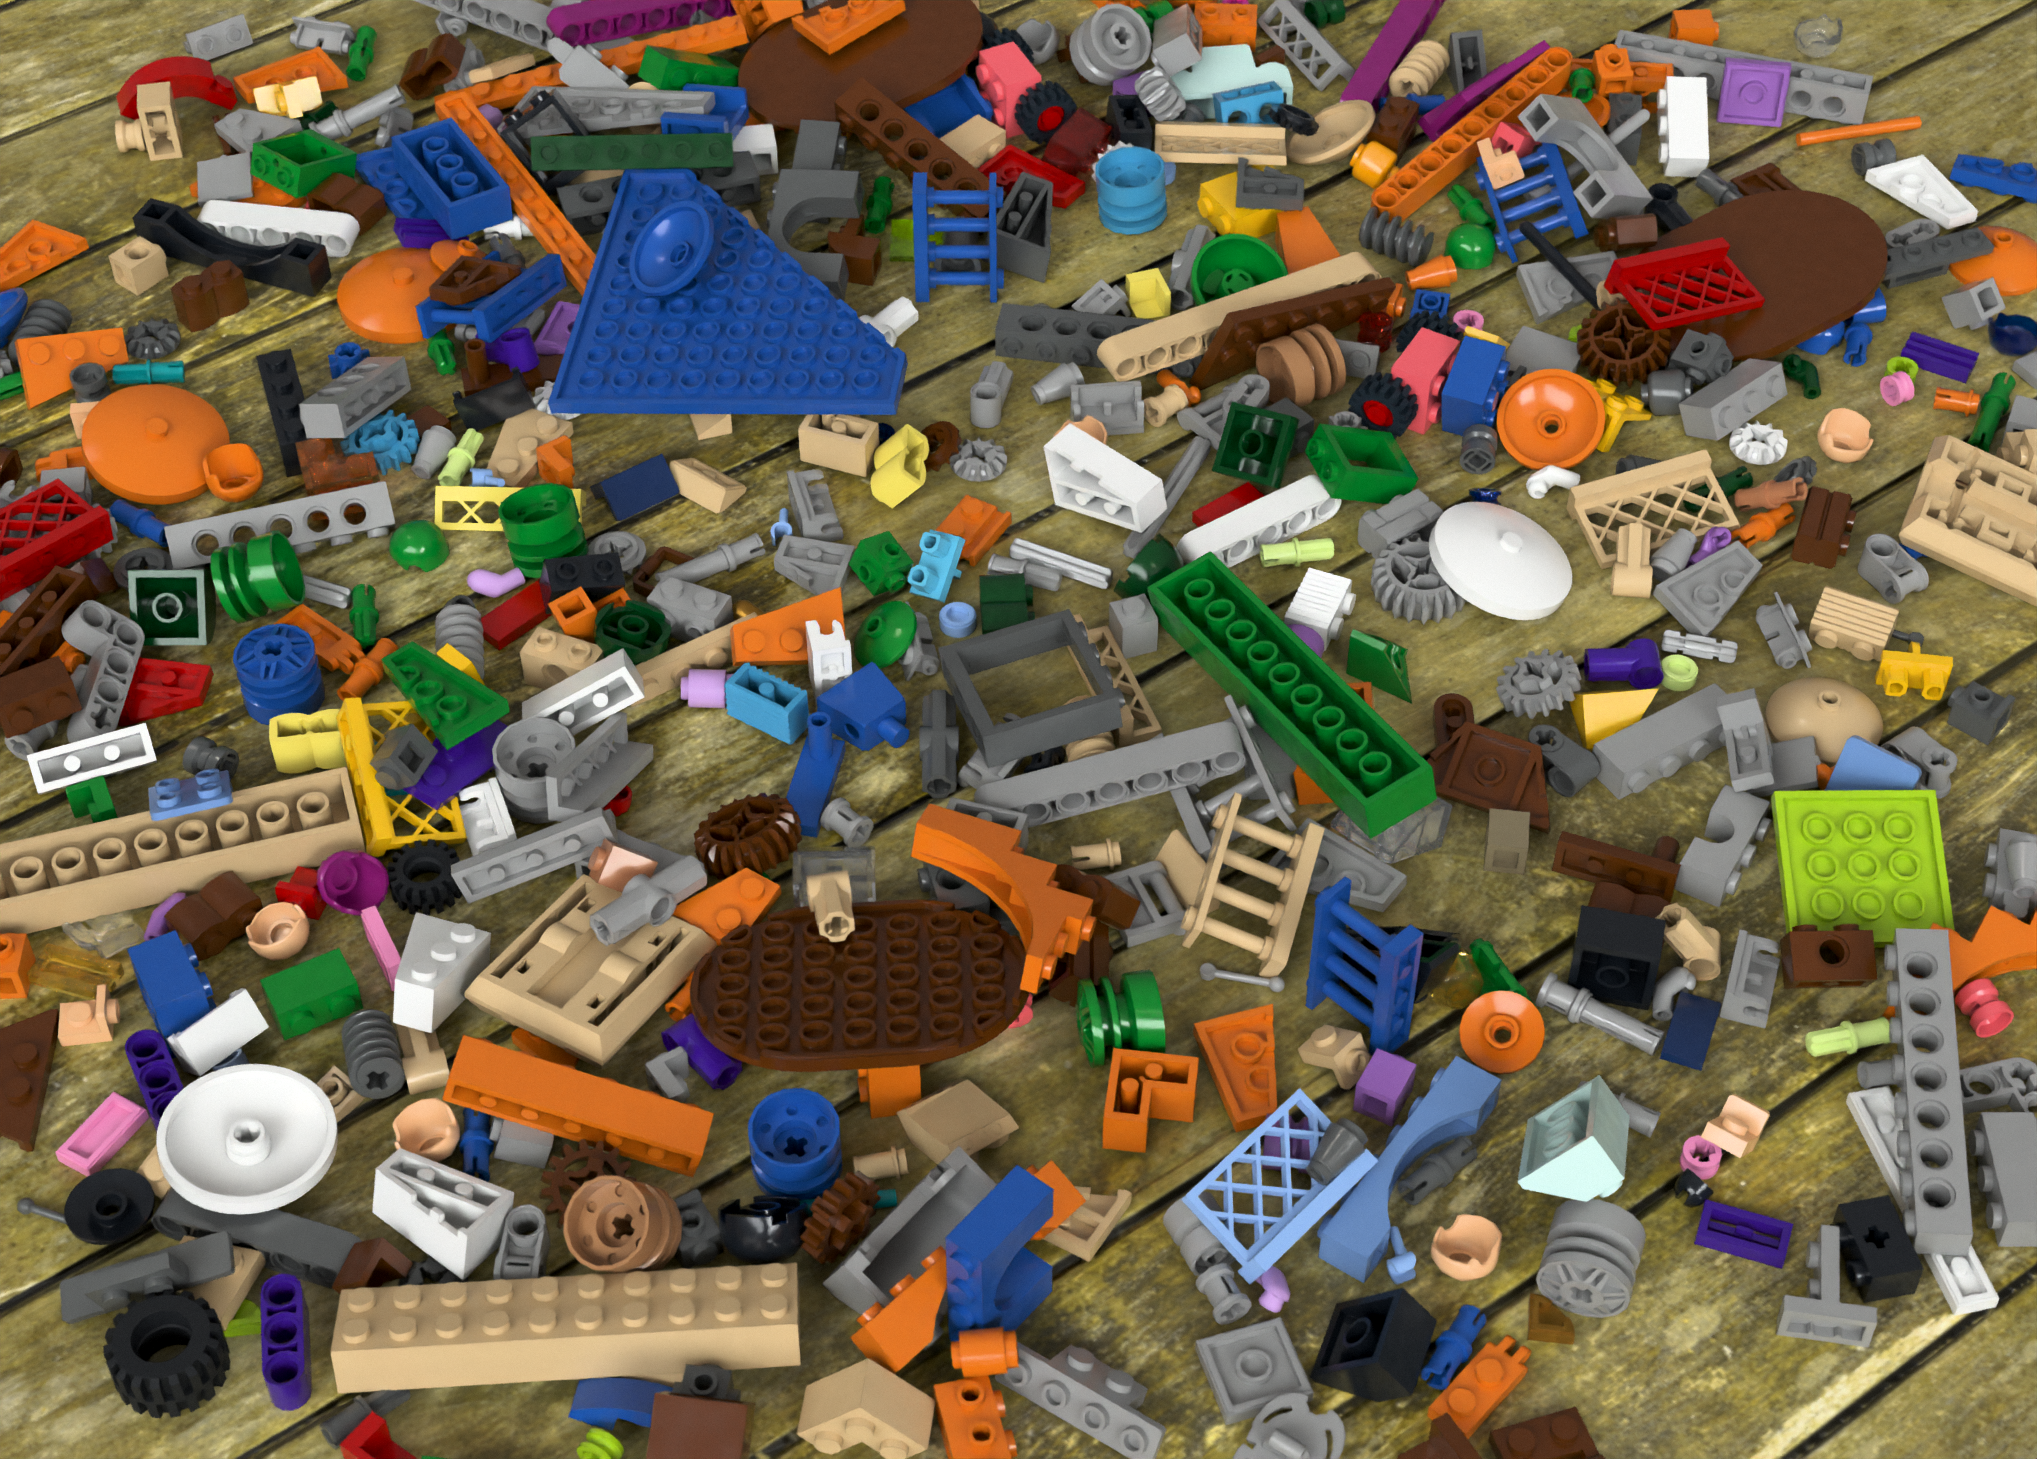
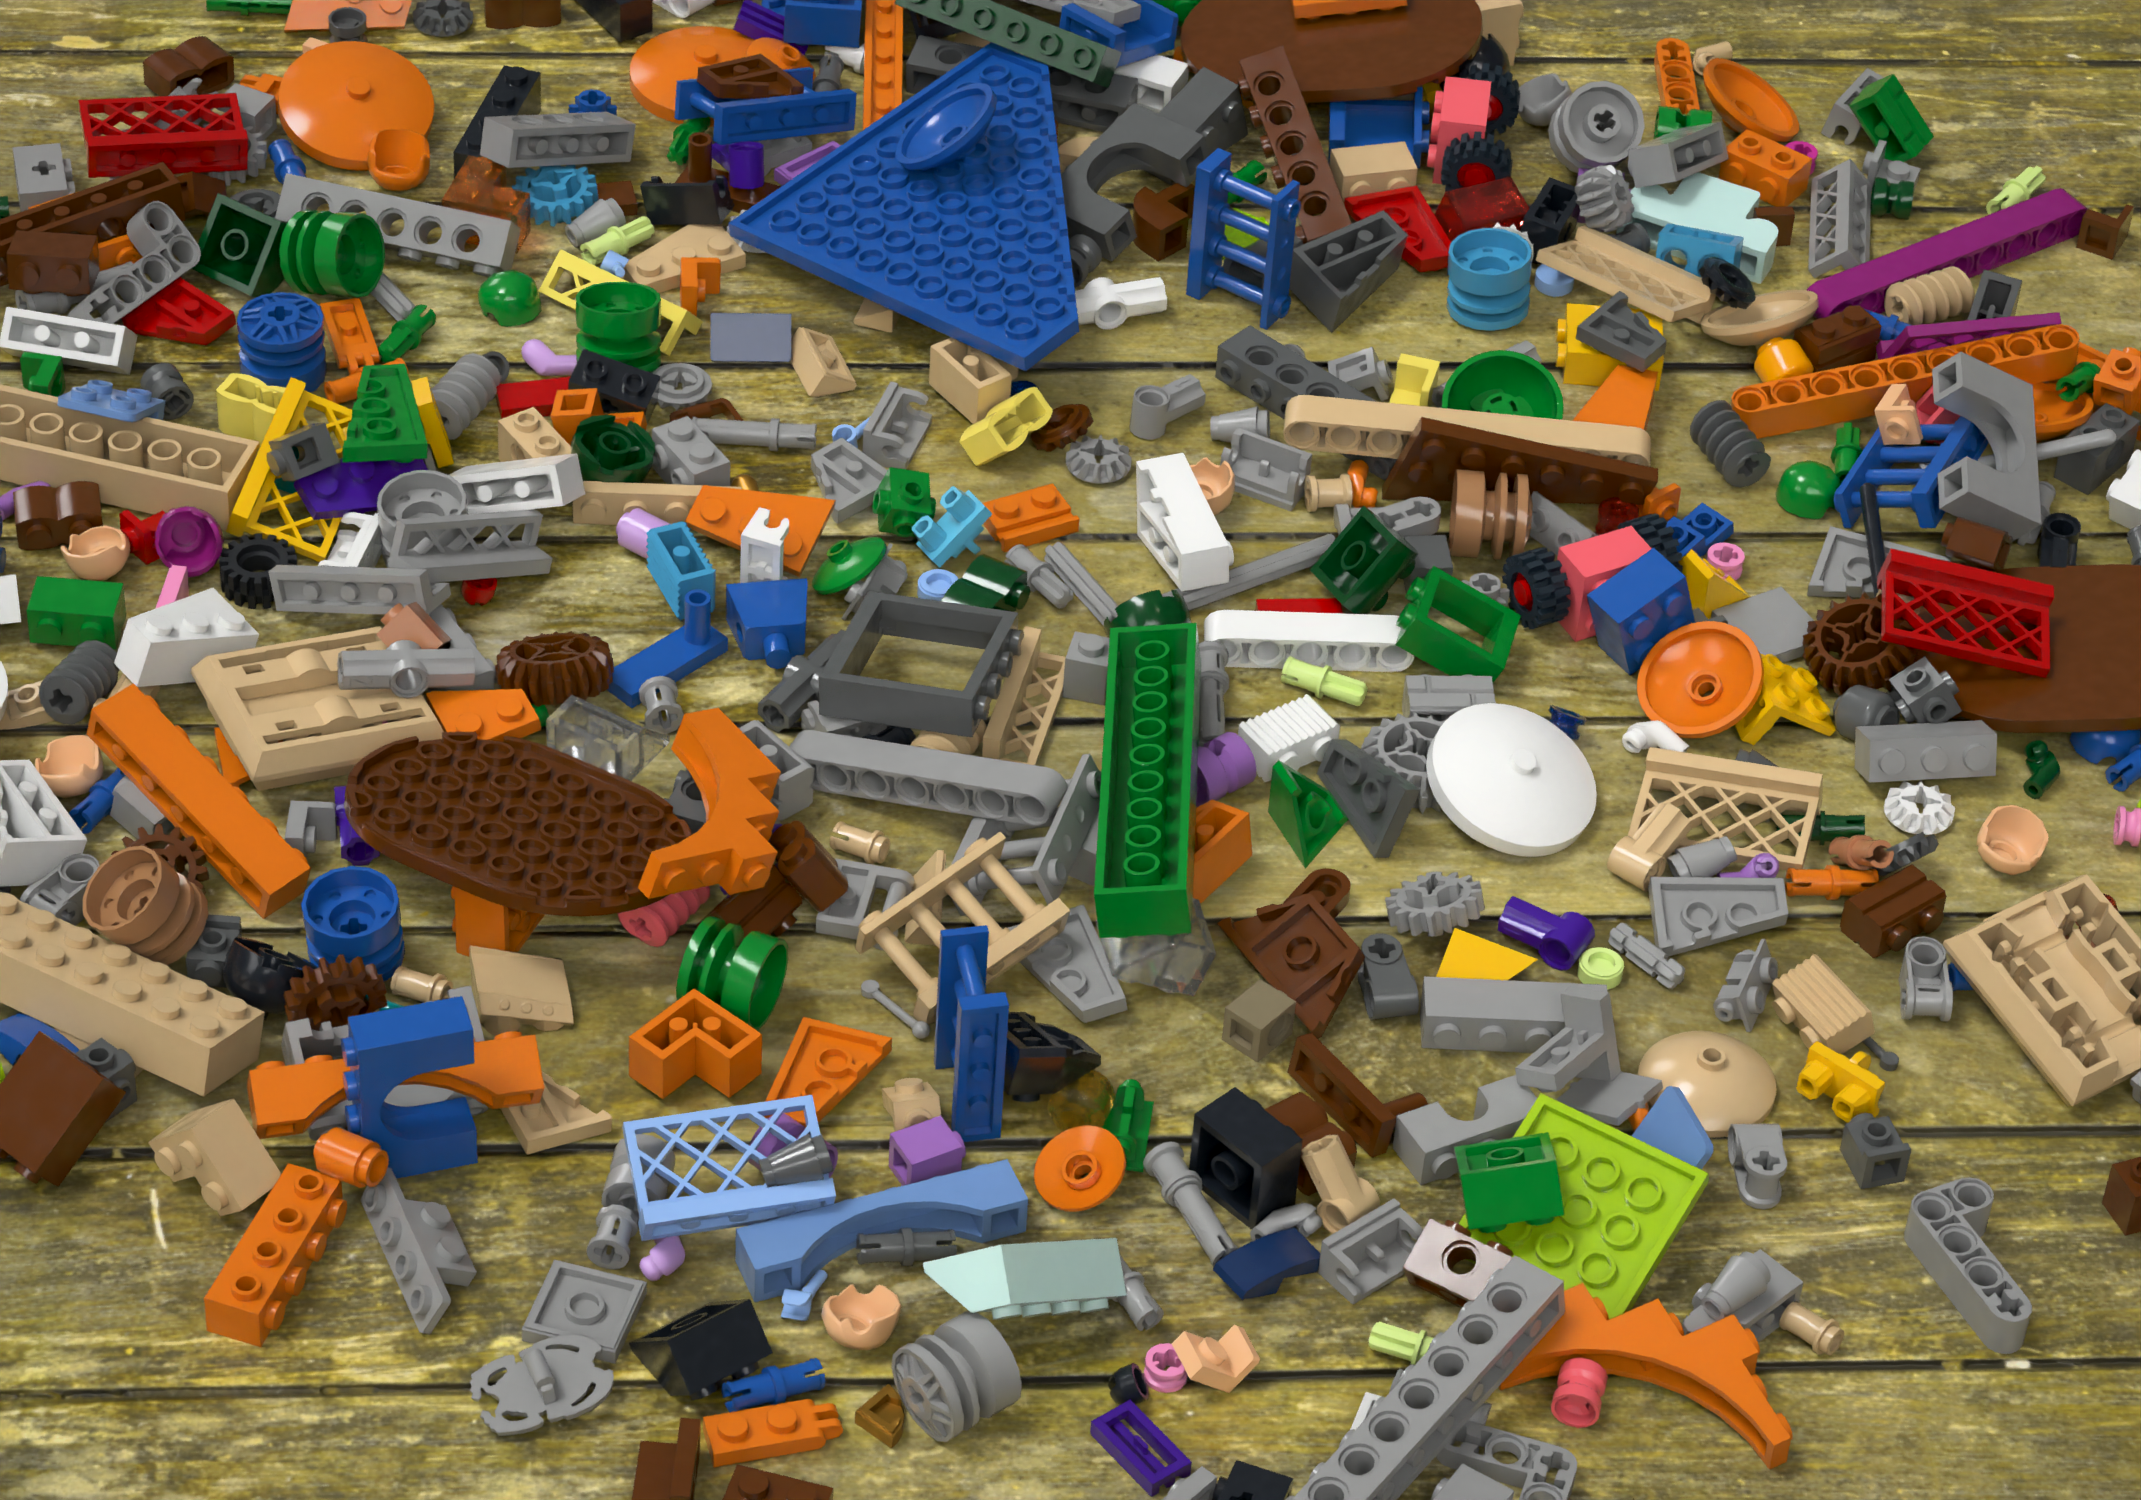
camera: 30 degrees right, 5 degrees down
teal axle [112,359,185,384] -> none
tan piece [806,870,855,942] -> none
orange cone [1405,254,1457,291] -> none
dark grey wheel [1459,424,1498,475] -> none
none -> dark grey wing [1317,739,1421,858]
none -> green slope [1454,1132,1565,1233]

